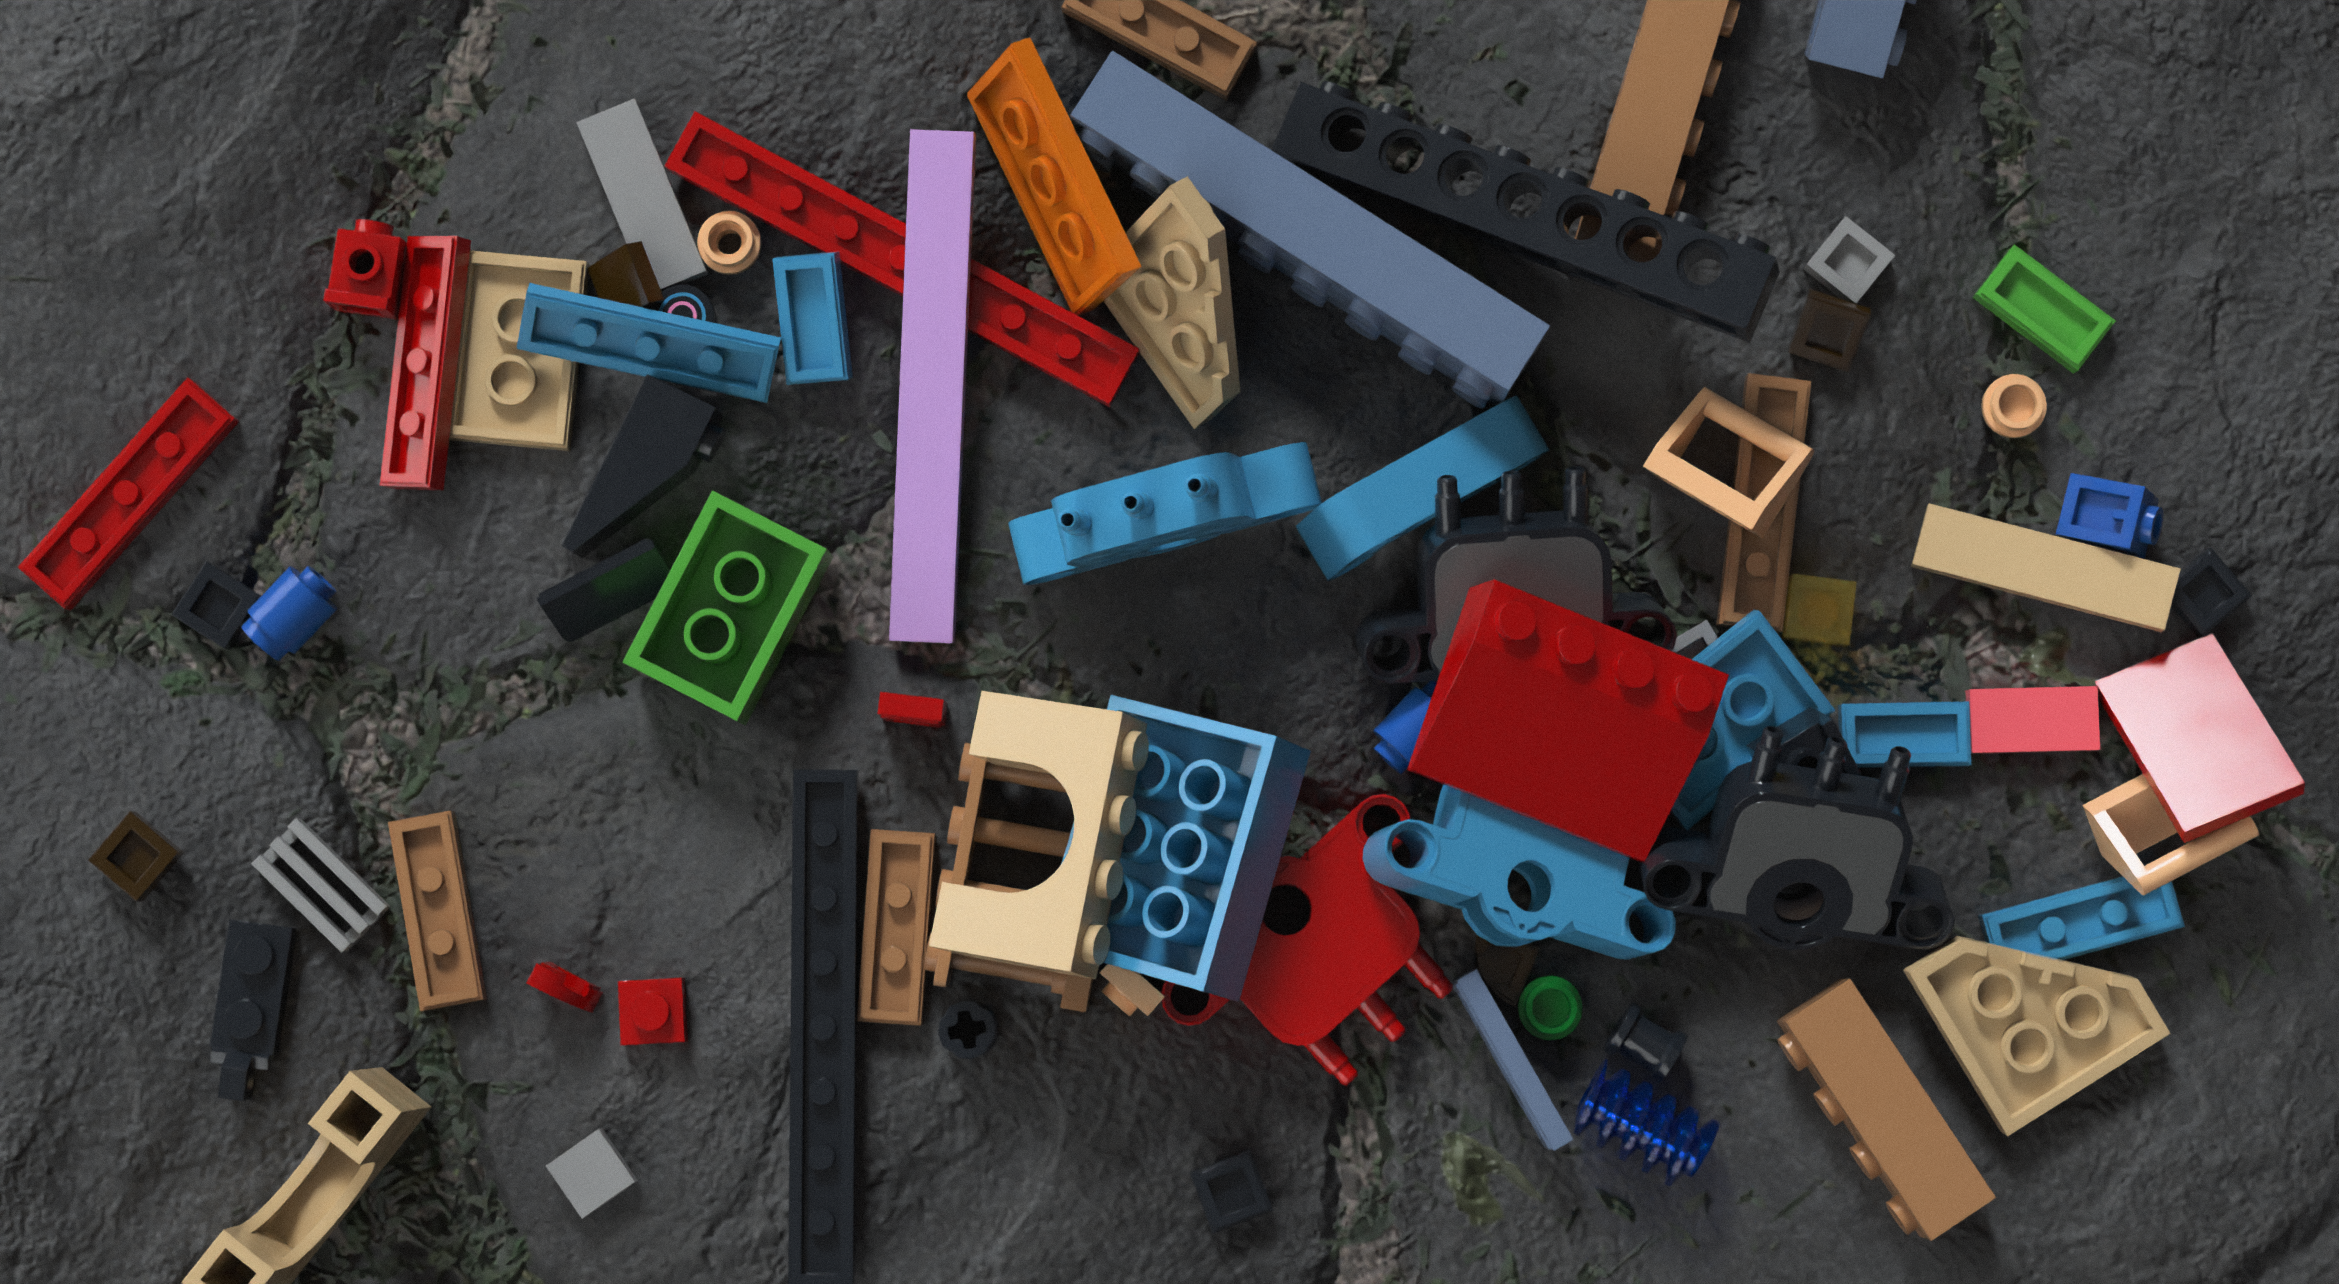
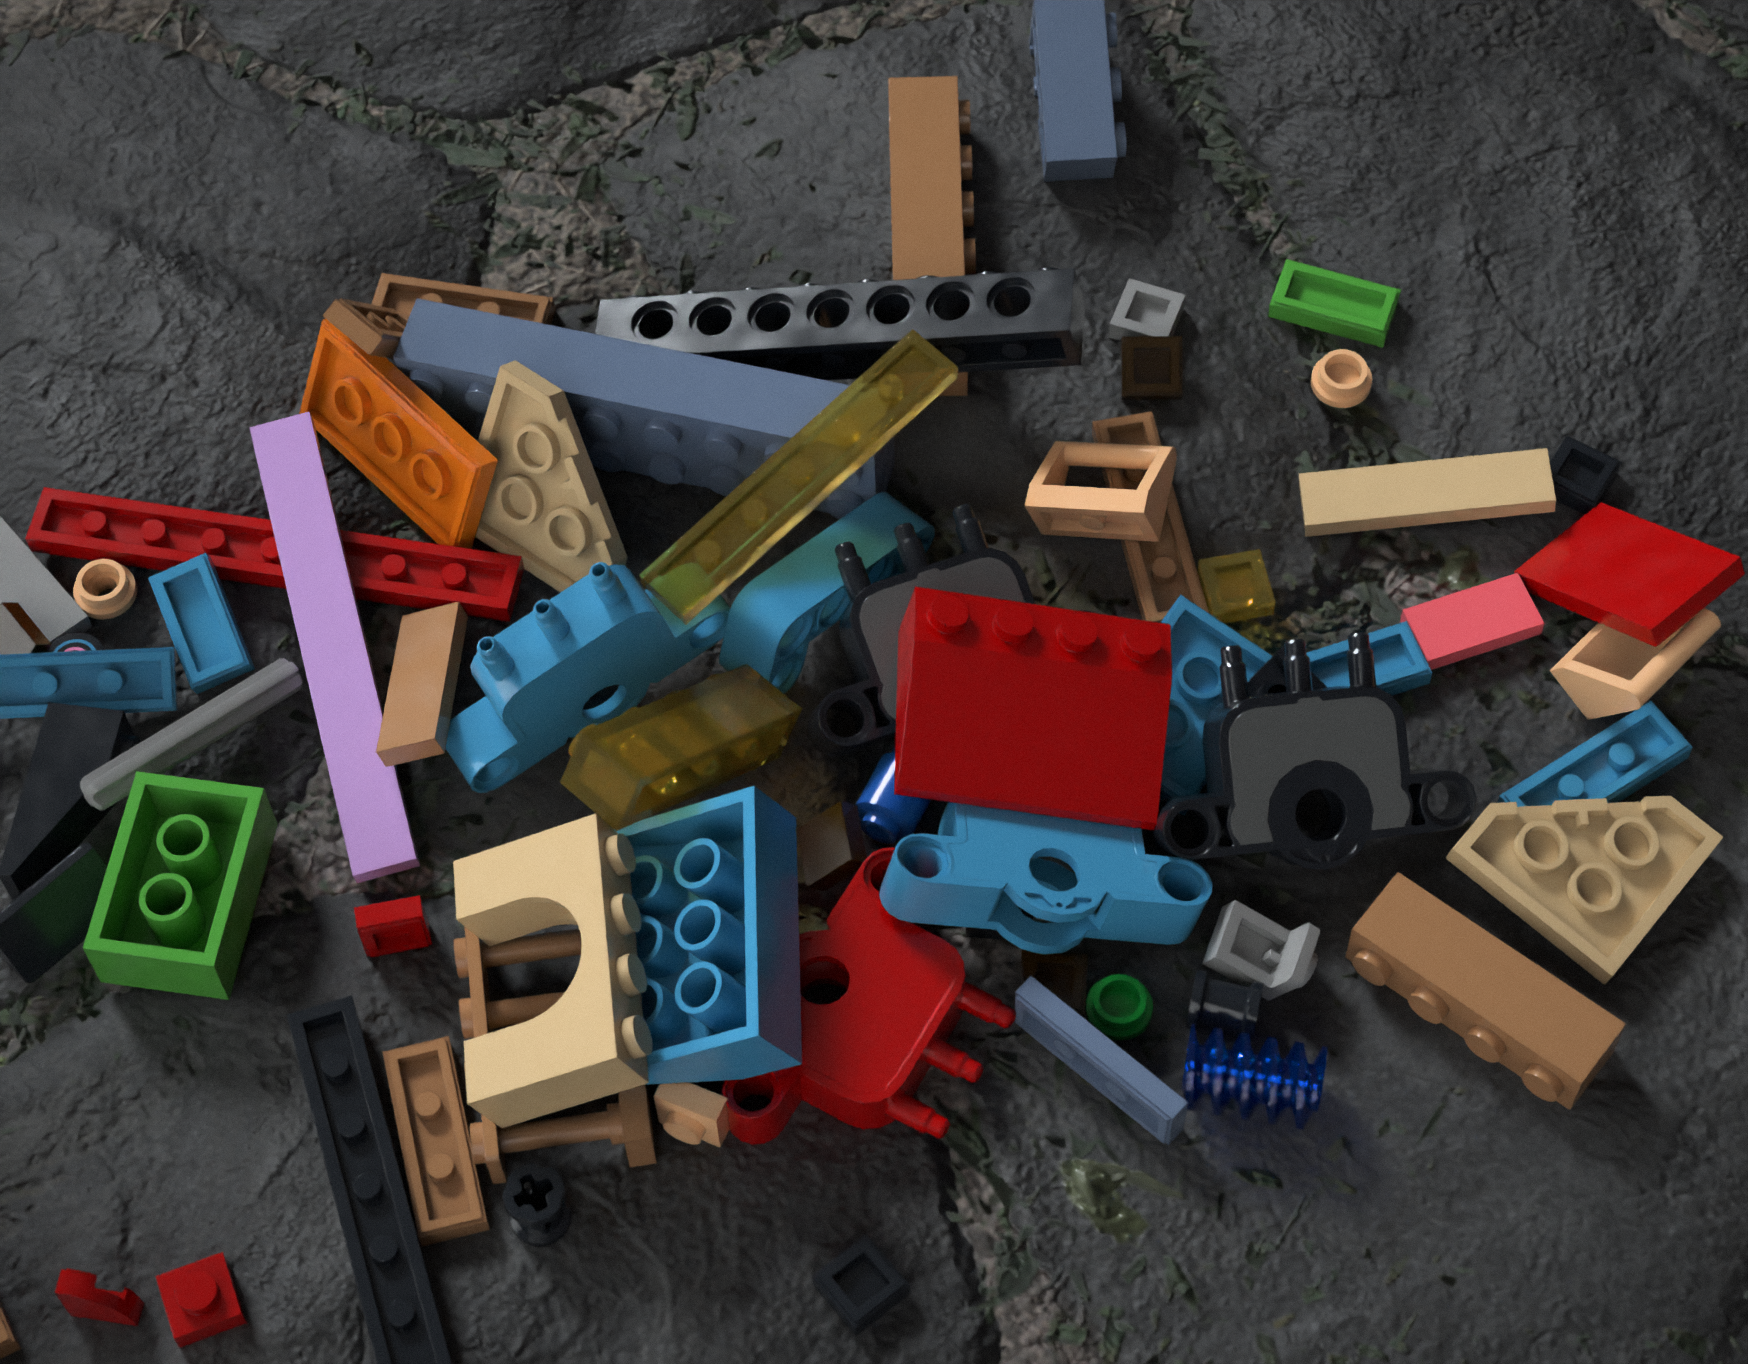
camera: 20 degrees left, 25 degrees down
blue bracket [2056,473,2163,559] -> none
none -> light grey axle [80,658,303,810]
none -> medium nougat tile [322,298,408,359]
none -> medium nougat tile [376,602,468,767]
none -> clear yellow brick [560,664,802,831]
none -> clear yellow tile [639,329,958,625]
none -> dark brown tile [797,801,867,892]
none -> light grey bracket [1202,900,1321,1001]

